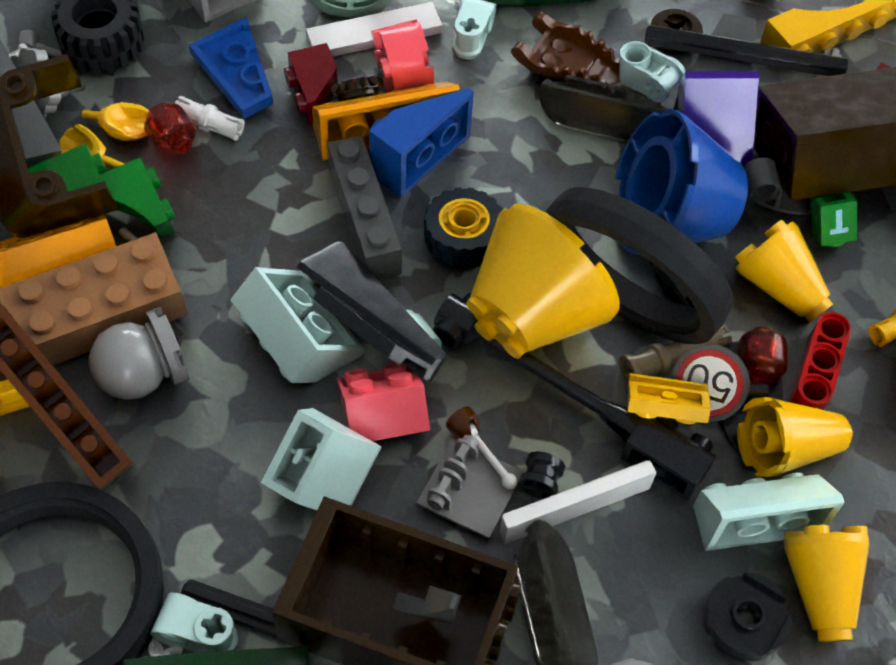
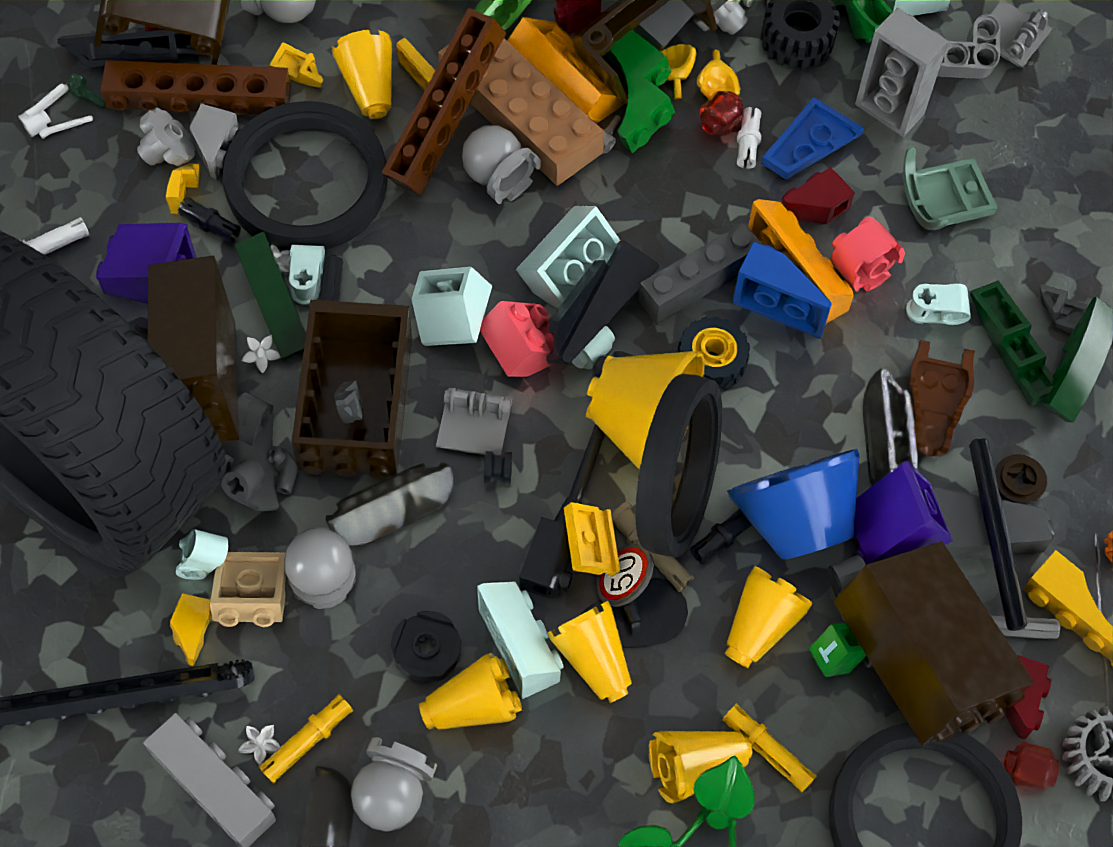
camera: 75 degrees right, 5 degrees up
white tile [306,2,443,57] -> none
dark brown gear [329,76,385,102] -> none
hinge [446,406,518,489] -> none
white tile [499,460,656,544] -> none
light aqua piece [619,41,686,102] -> none
clear red head [738,326,788,385] -> none
red beam [789,312,851,410] -> none

